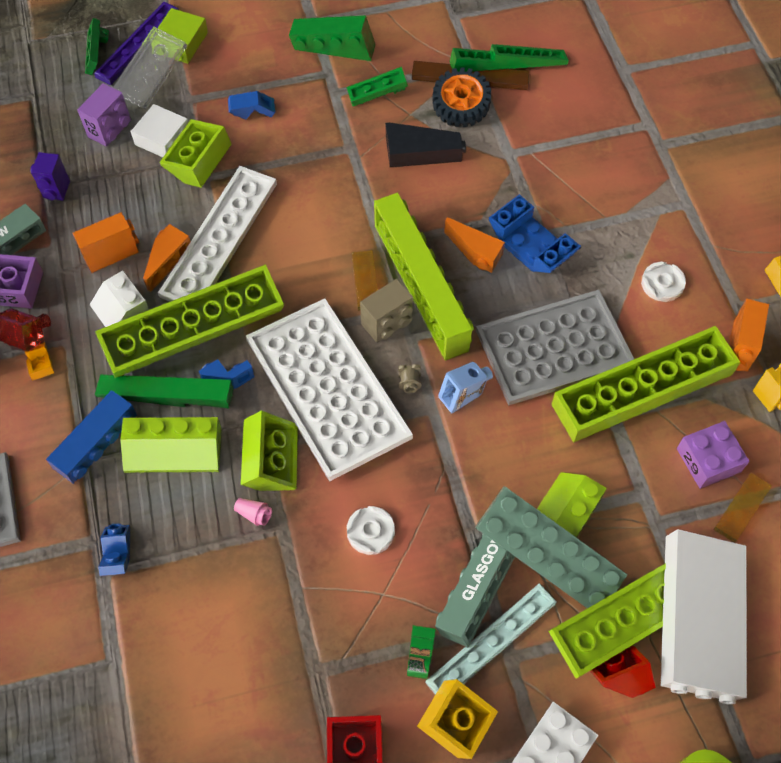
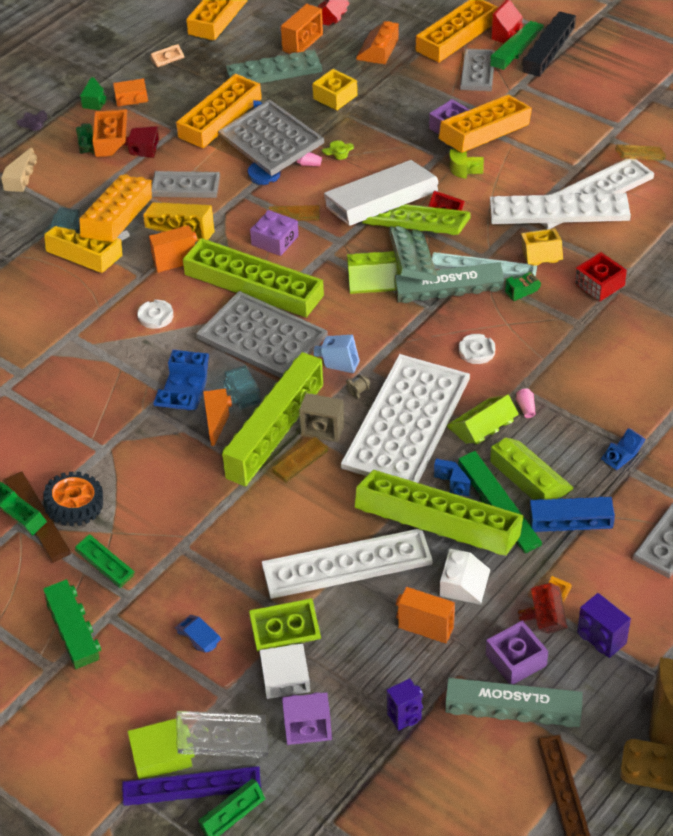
camera: 125 degrees left, 15 degrees down
orange slope [143,224,191,292] -> none
black slope [385,122,466,168] -> none
none -> clear light blue brick [223,365,261,410]

